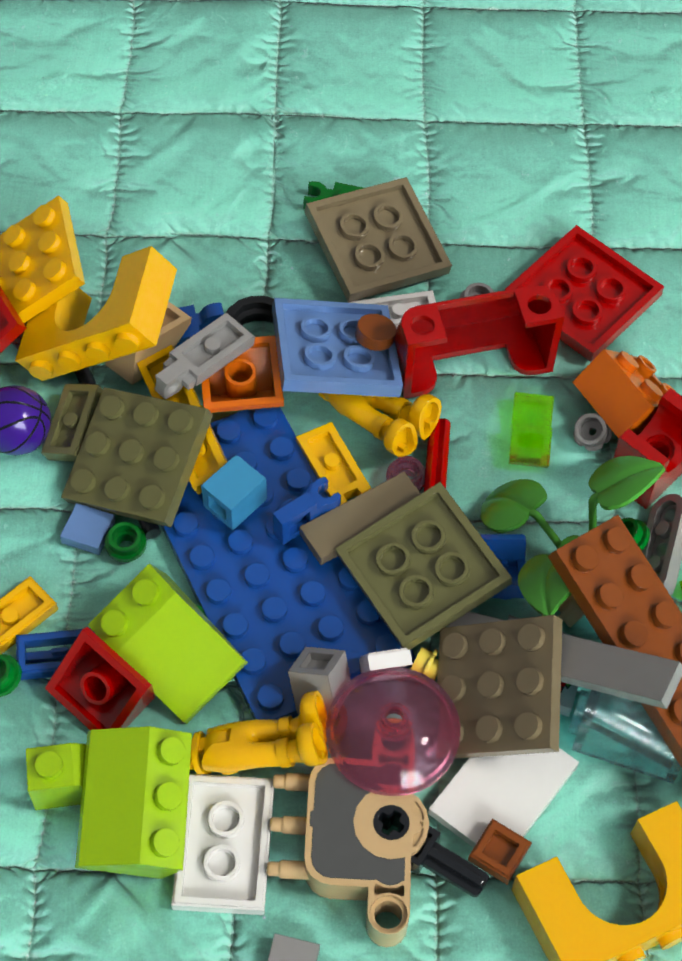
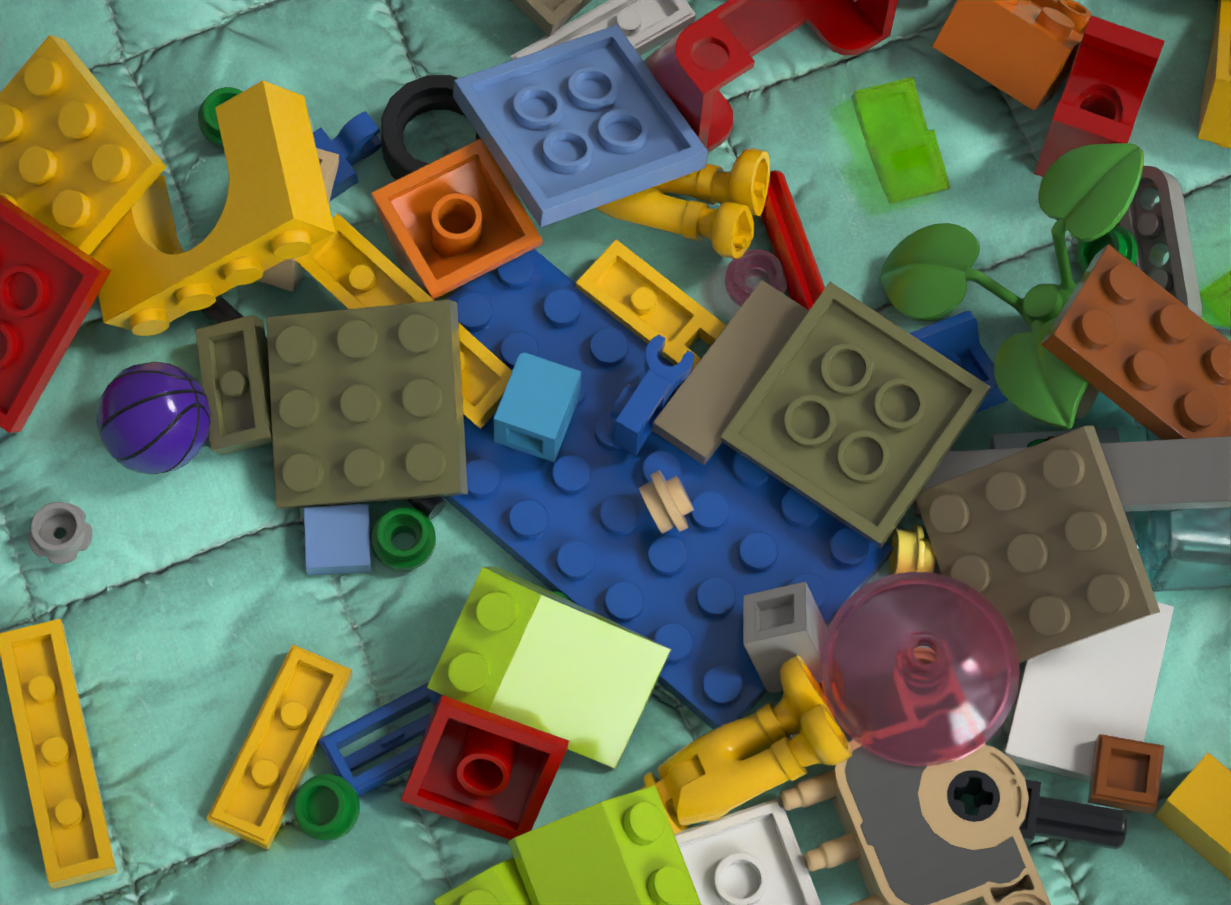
camera: 25 degrees left, 10 degrees up
light grey hinge [154,313,255,400] -> none
dark orange tile [355,314,396,351] -> none
white tile [359,648,413,674] -> none
light grey plate [573,413,612,451] -> none
none -> tan plate [639,470,694,534]

